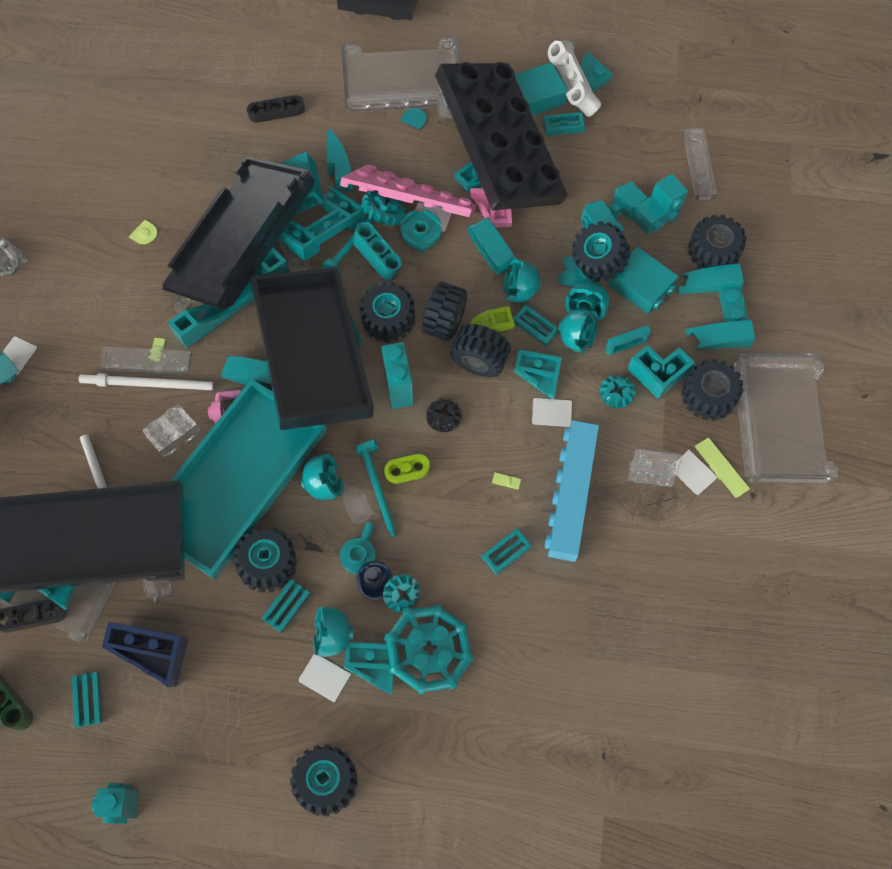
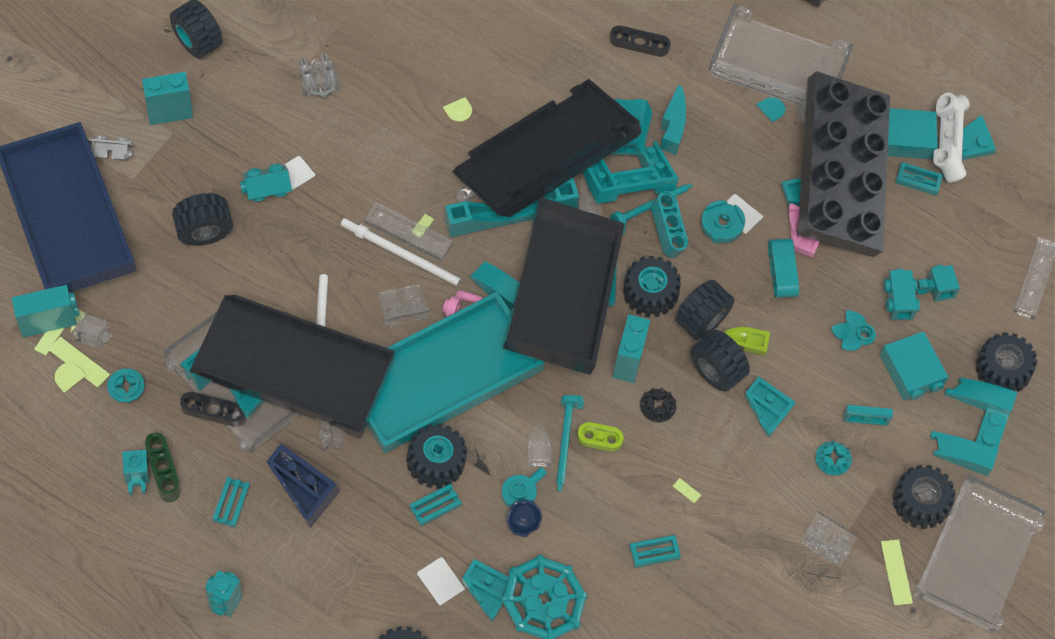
camera: 20 degrees right, 5 degrees down
teal cylinder [301,453,344,501] -> none
teal cylinder [313,606,354,657] -> none
bright pink wing [340,165,477,217] -> none
teal gear [361,190,406,227] -> none
teal gear [383,574,421,612] -> none
teal cylinder [503,259,541,303] -> none
teal tile [513,305,559,347] -> none
white sticker [532,398,572,427] -> none
medium azure brick [544,420,599,562] -> none
teal cylinder [559,309,598,353] -> none
teal cylinder [565,281,610,324] -> none
black wheel [572,221,631,282] -> none
teal brick [627,345,695,400] -> none
teal brick [632,174,688,235] -> none
white sticker [669,450,717,495] -> none

